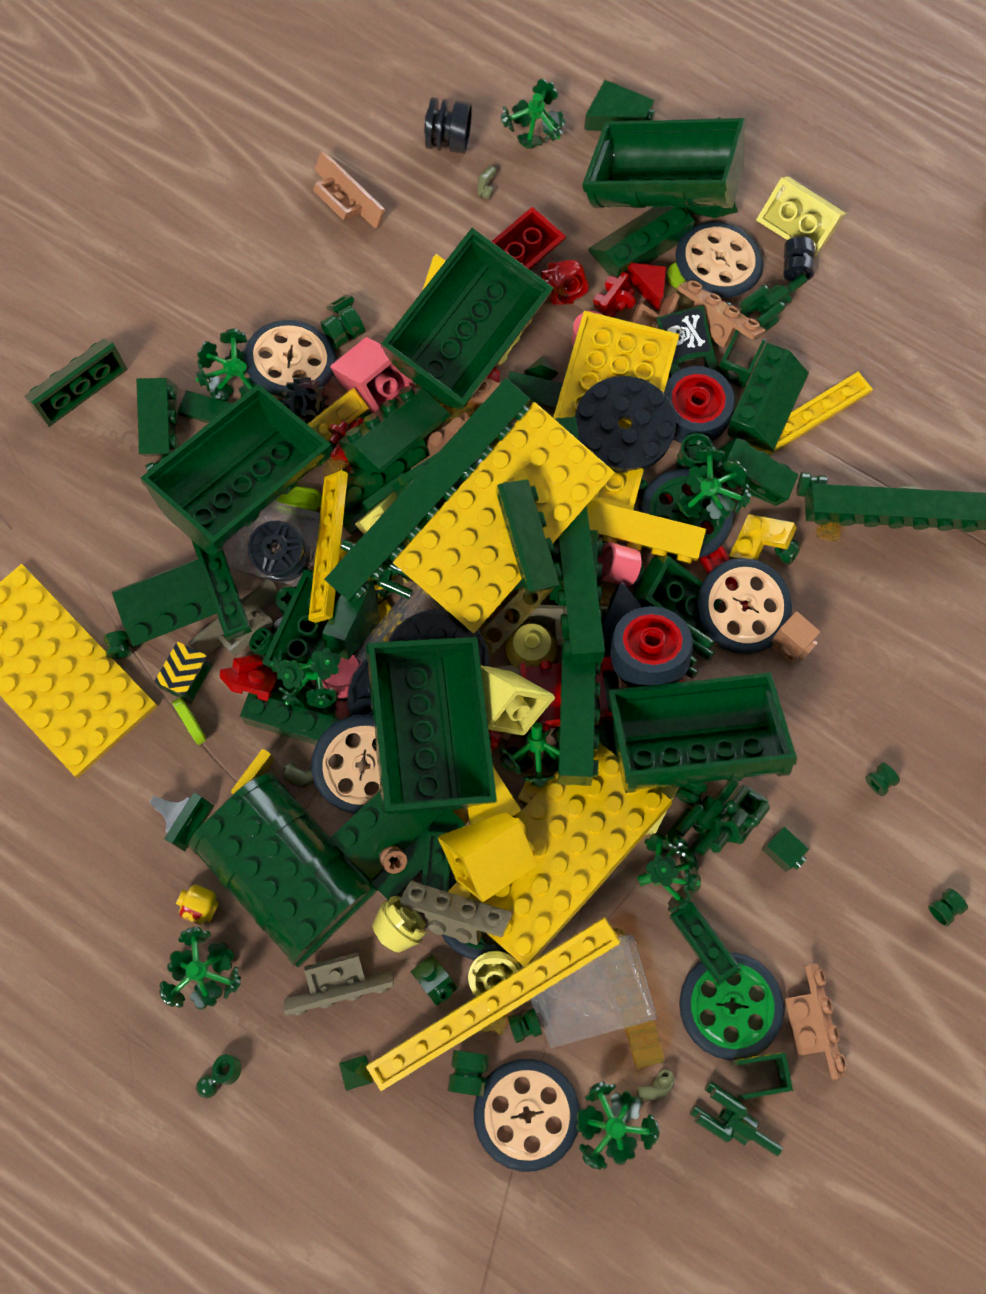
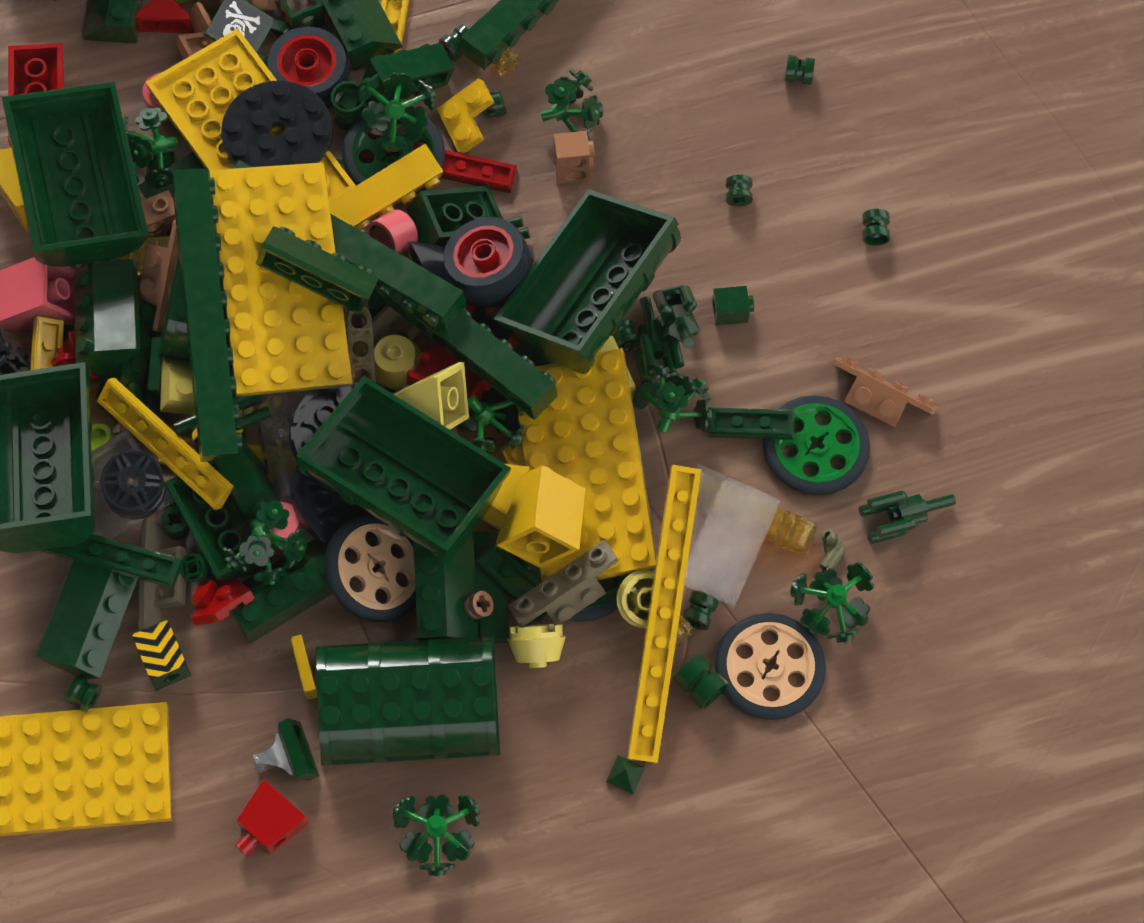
camera: 50 degrees left, 5 degrees down
lime tile [172,697,207,746] -> none
yellow head [176,884,219,925] -> none
dark green plate [196,1054,242,1098] -> none
olive arm [283,763,314,787] -> none
dark tan bracket [284,952,394,1015] -> none
dark green bracket [410,954,458,1005] -> none
red hair [540,260,589,305] -> none
red hips [593,272,636,318] -> none
wedge [697,558,792,654] -> none
dark green piece [731,1052,793,1099] -> none
none -> dark green plant [123,107,178,187]
none -> red torso [234,779,309,857]
none -> dark green plant [540,70,603,141]

